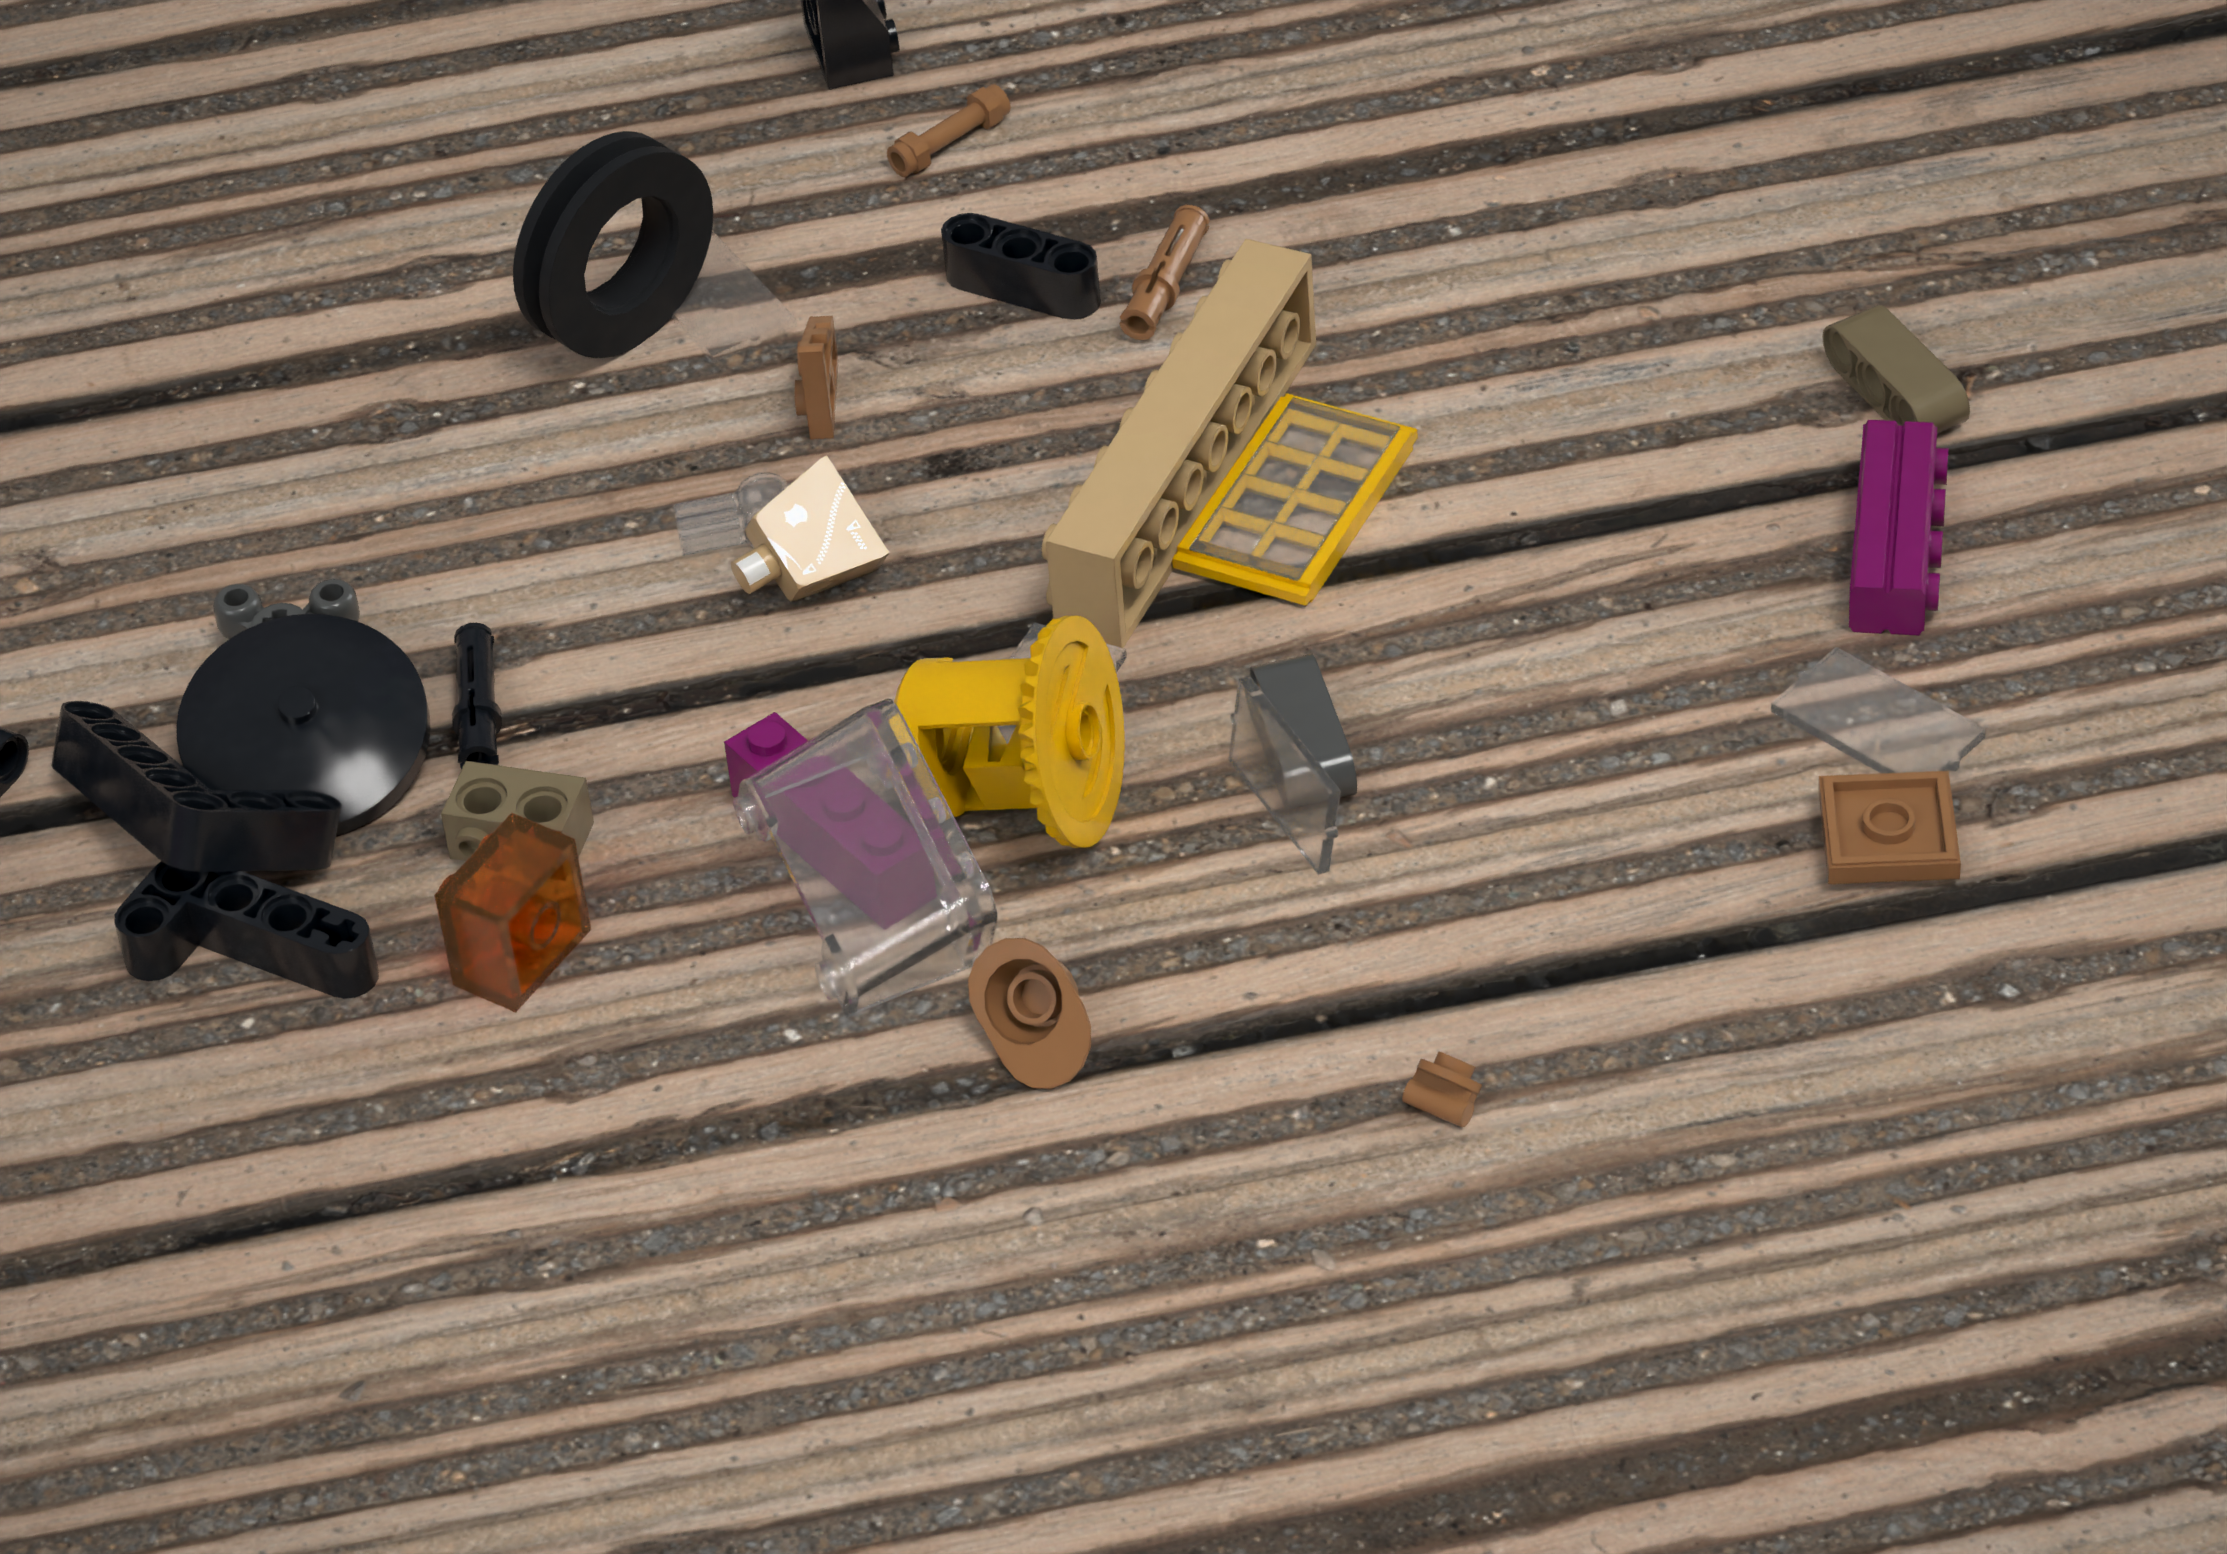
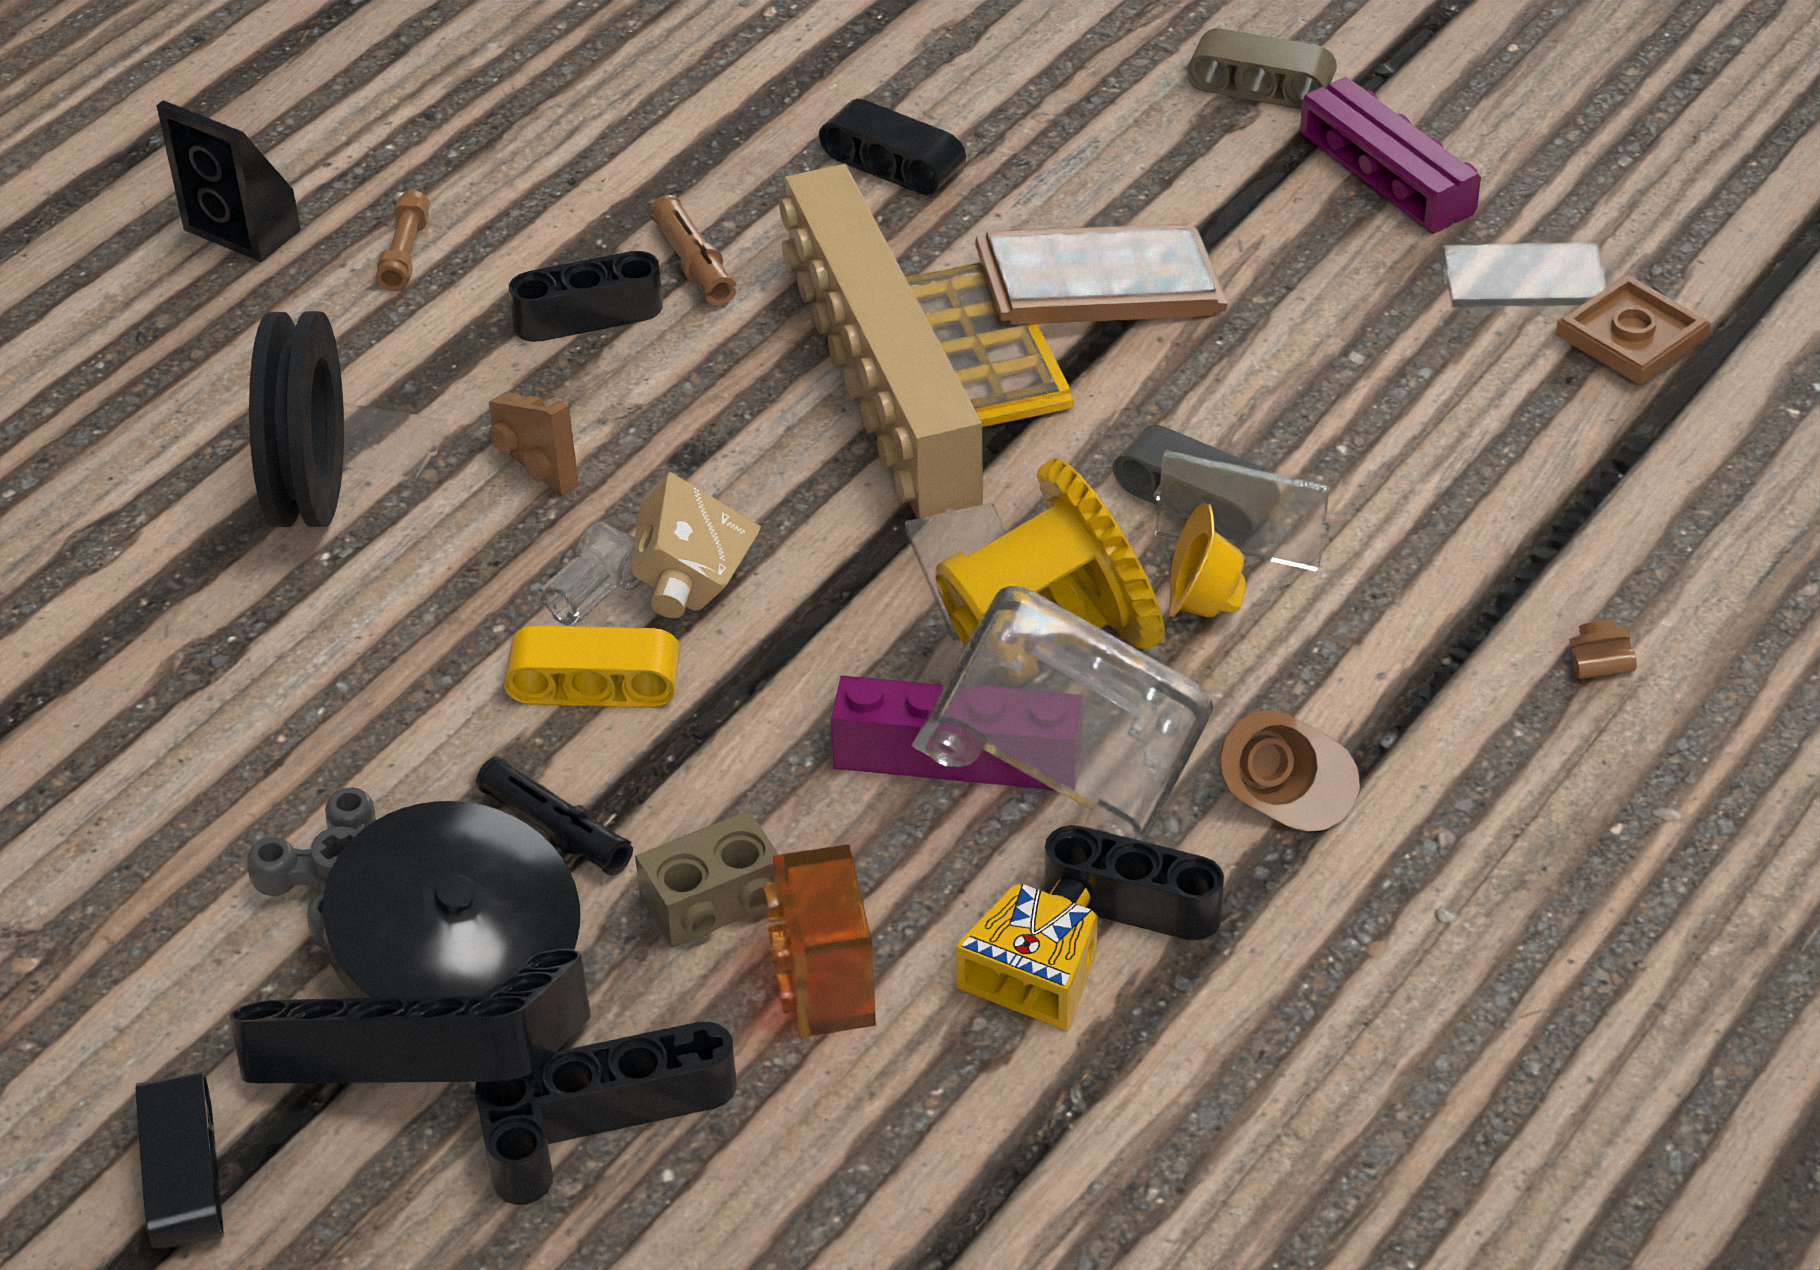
camera: 45 degrees left, 0 degrees up
none -> yellow beam [503,626,681,708]
none -> black beam [819,98,966,195]
none -> yellow torso [956,878,1098,1031]
none -> clear piece [975,224,1228,325]
none -> black beam [1044,825,1224,940]
none -> yellow piece [1169,503,1246,617]

